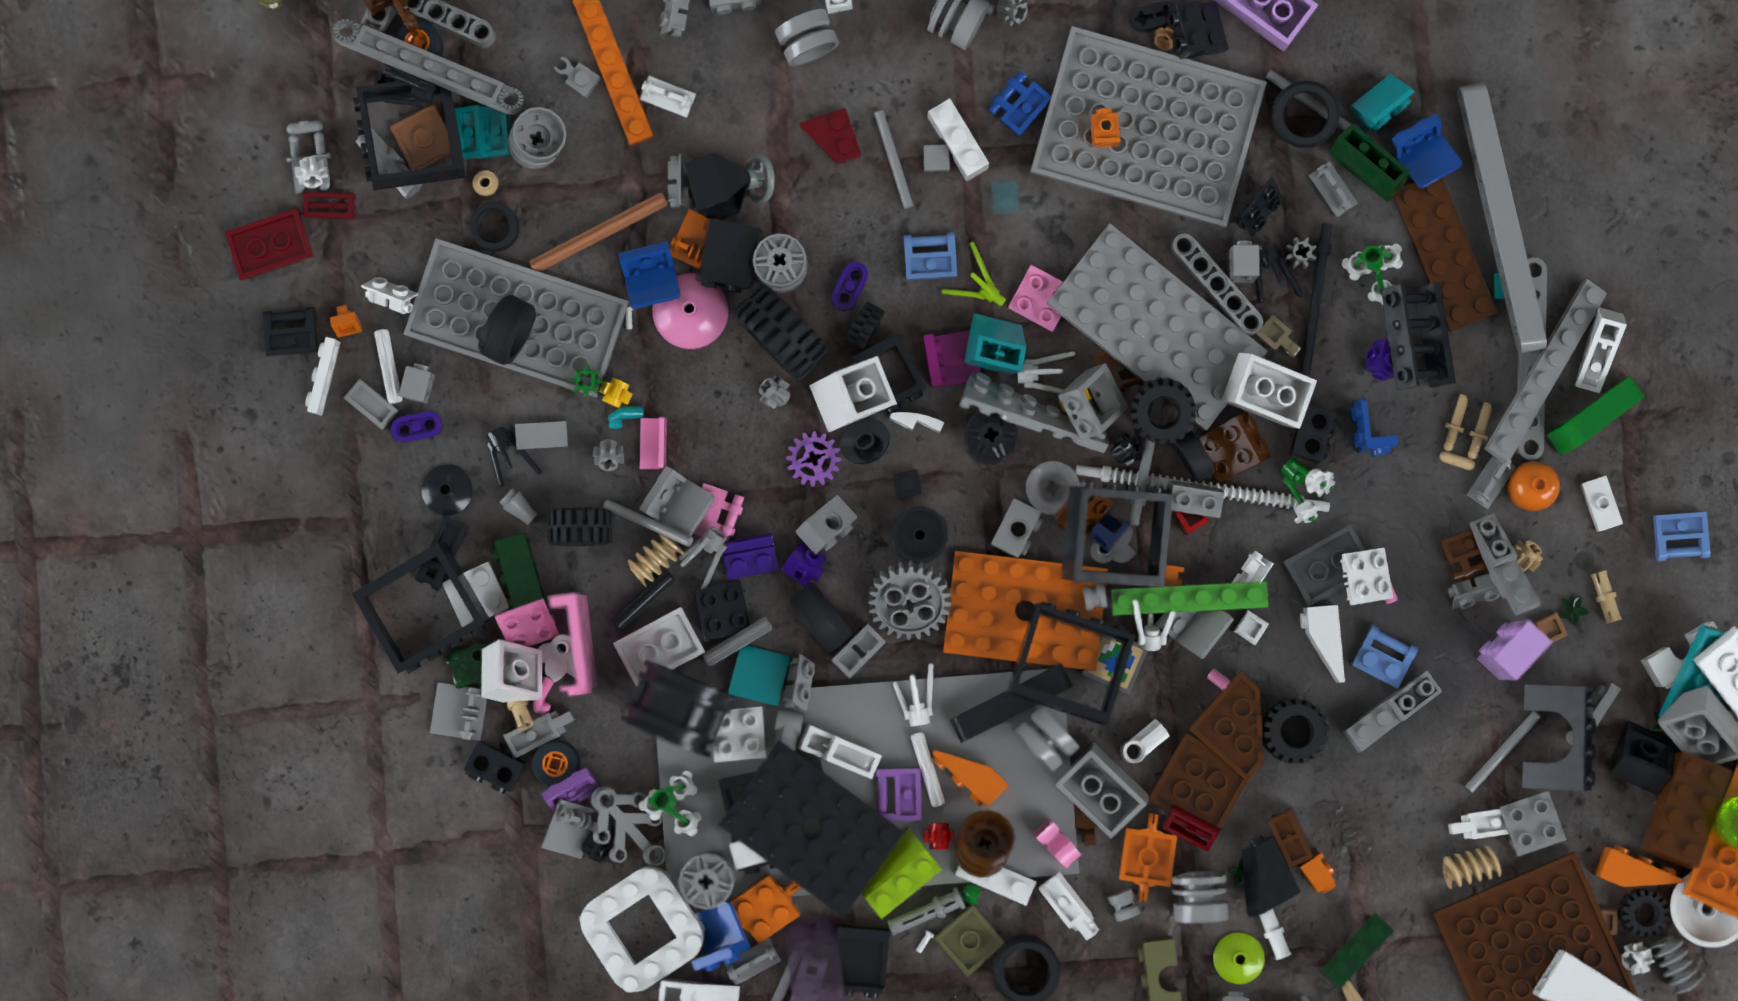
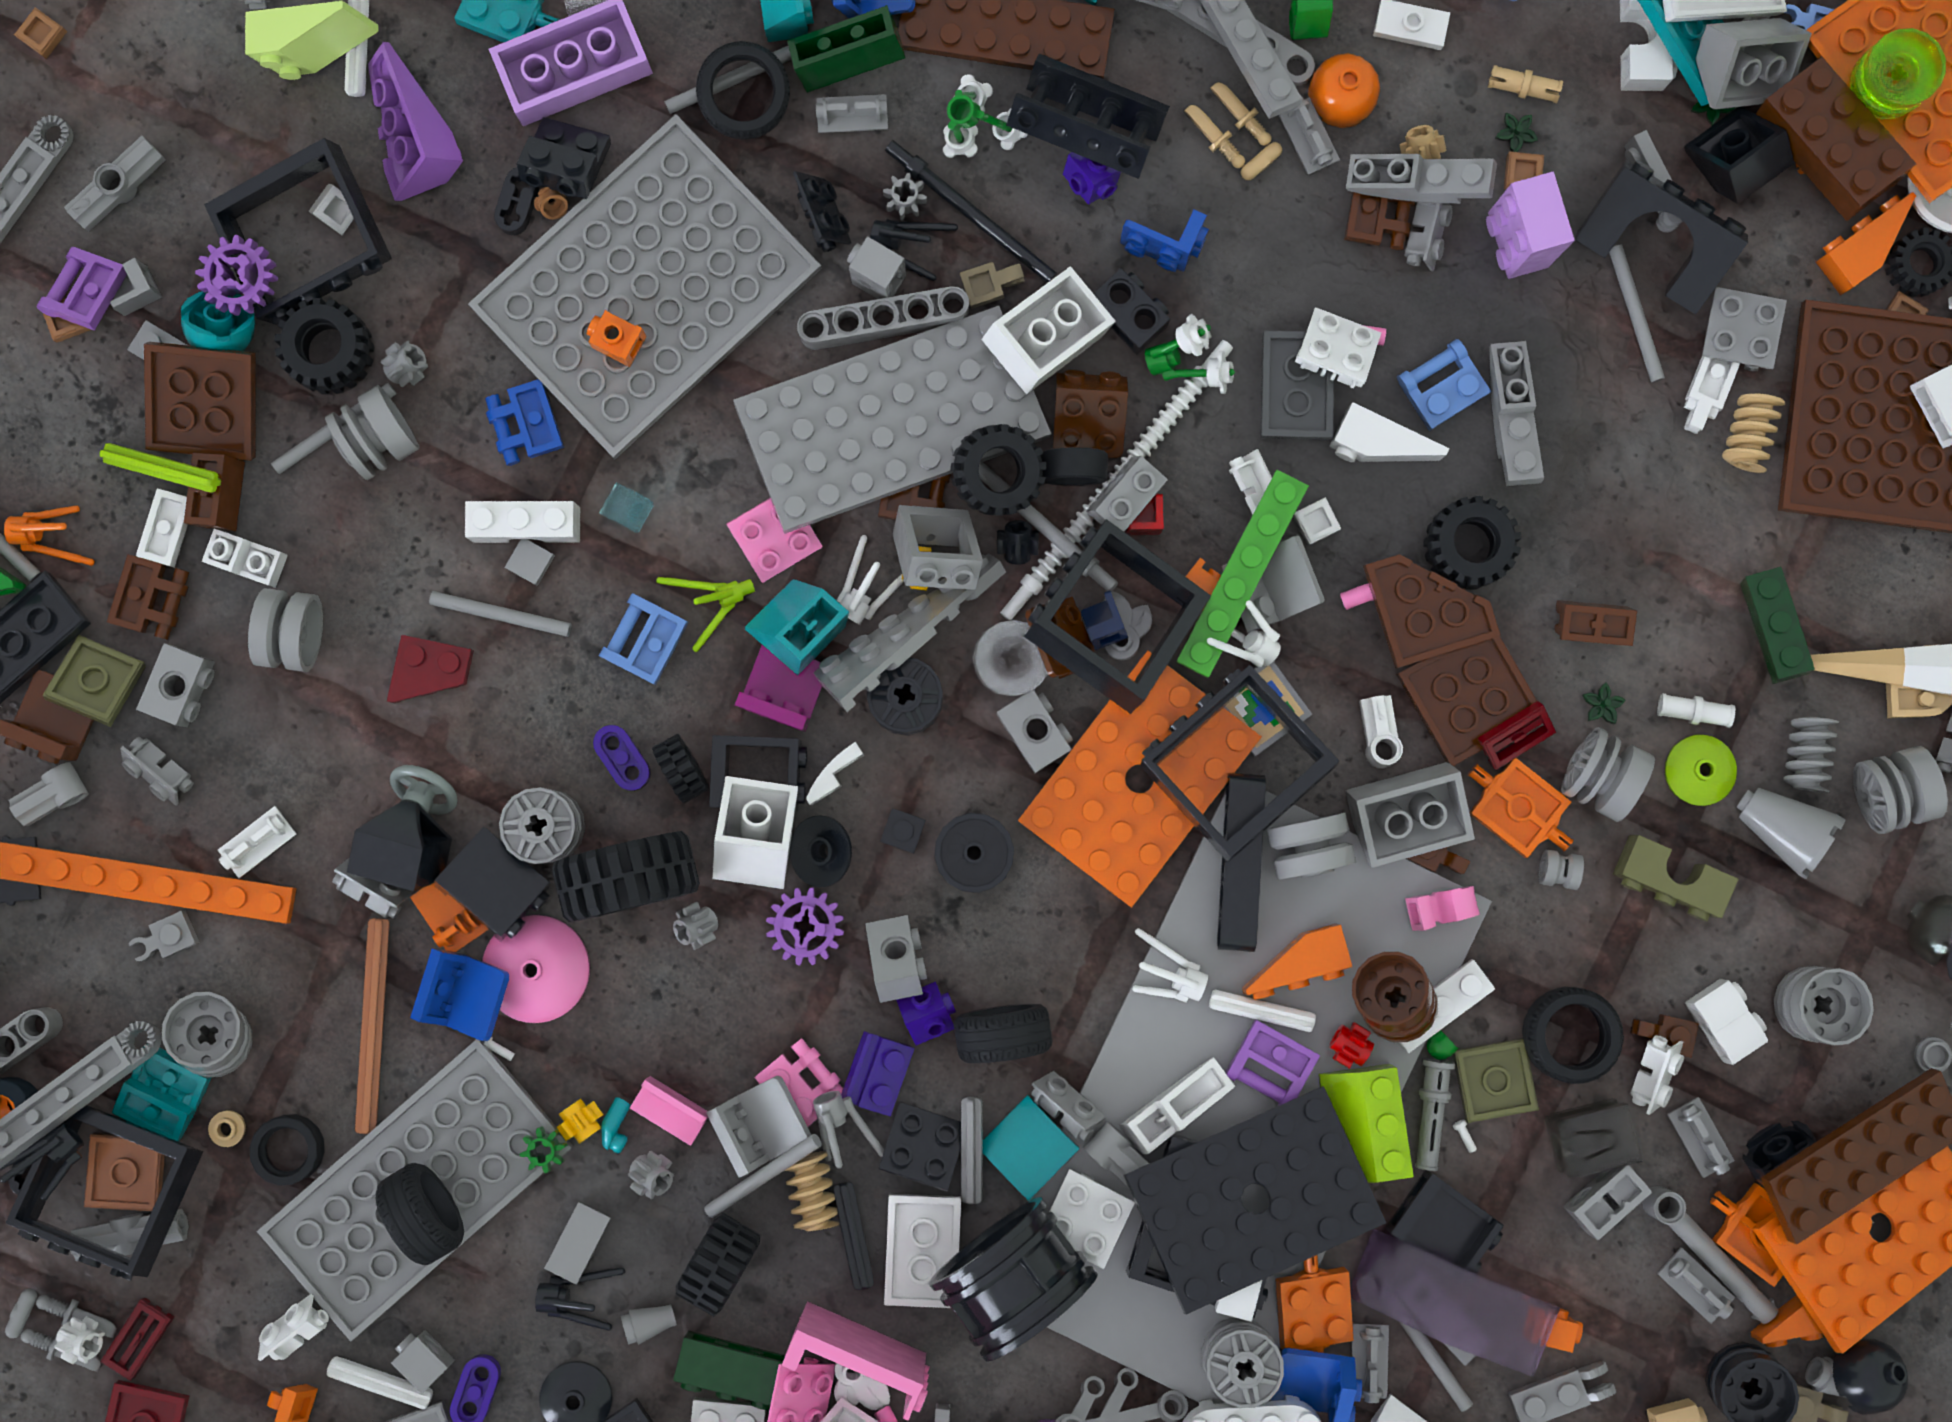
camera: 65 degrees left, 0 degrees up
white plant [639,771,702,837] -> none
light grey brick [832,624,886,678] -> none
light grey gear [868,561,951,640] -> none
white hinge [1038,872,1099,941] -> none
light grey wheel [1082,583,1107,611] -> none
black slope [1241,835,1301,917] -> none
orange brick [1297,851,1336,893] -> none

